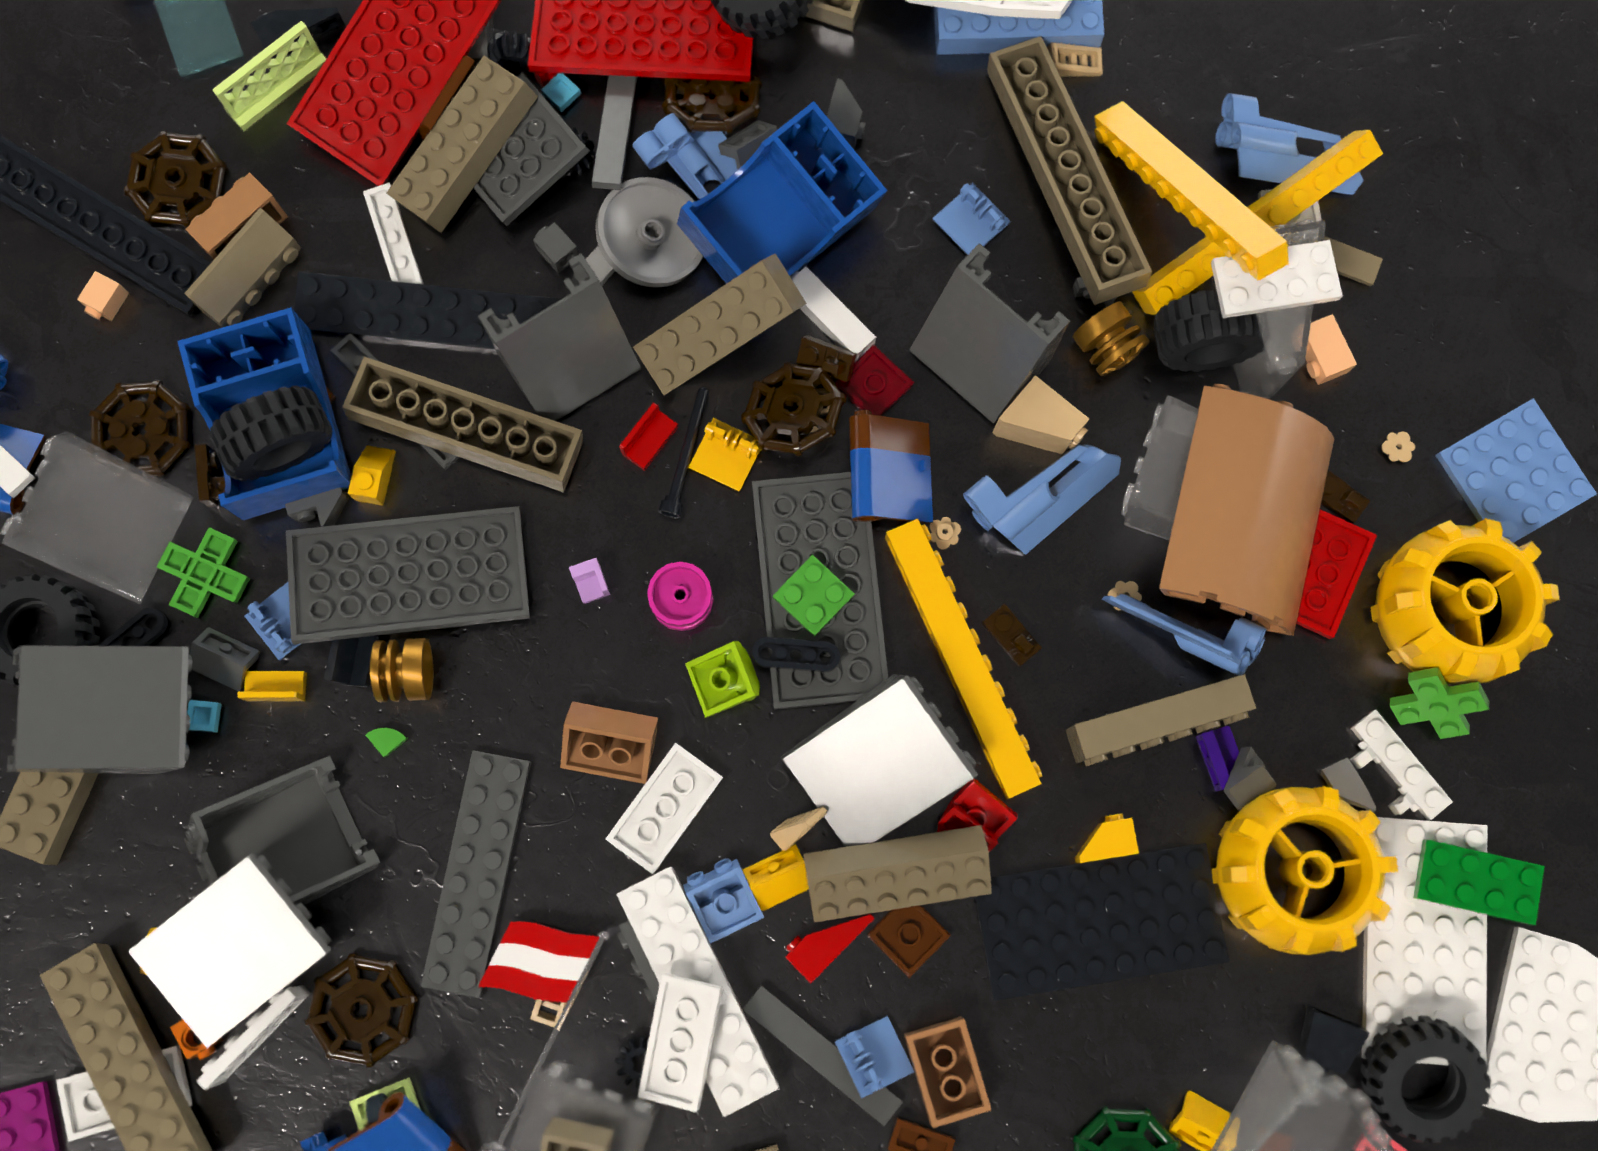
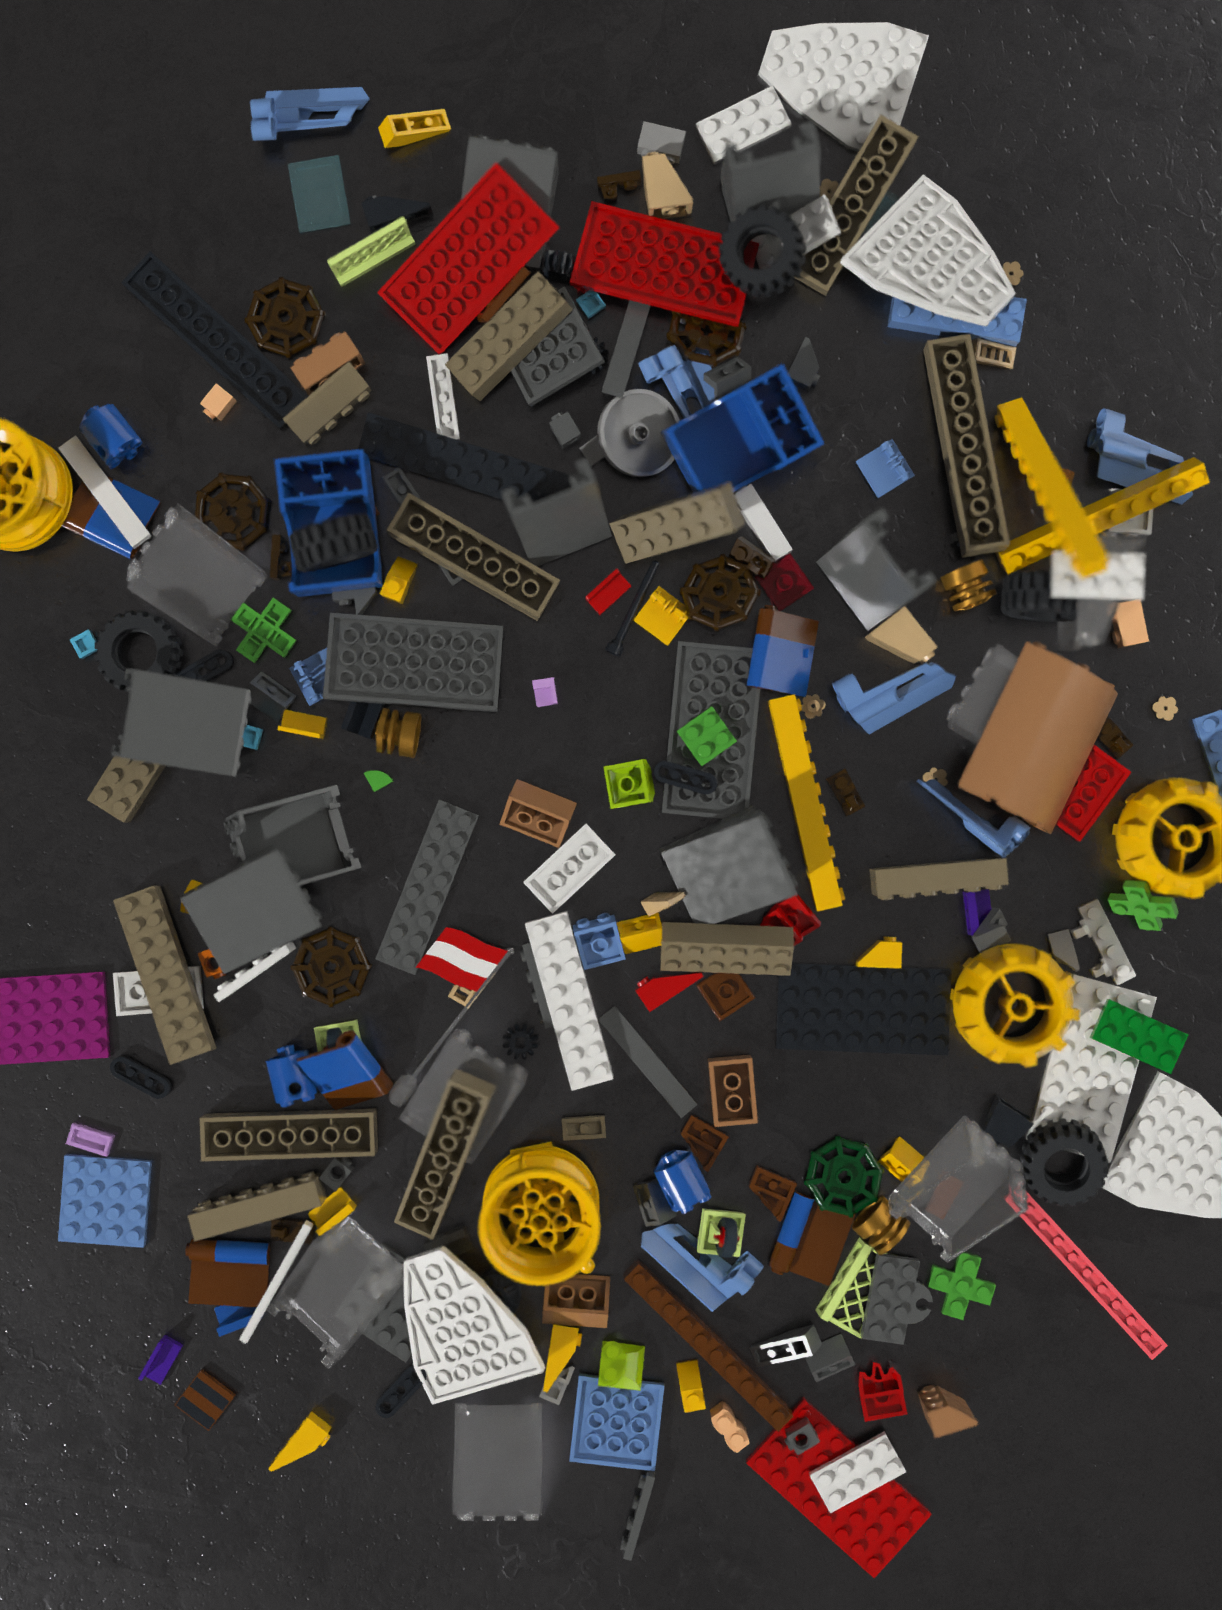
camera: 15 degrees right, 10 degrees up
white plate [638,973,723,1112] -> none
dark pink wheel [647,562,714,631] -> none
medium blue hinge [835,1016,915,1098] -> none
dark tan tile [1297,229,1383,286] -> none

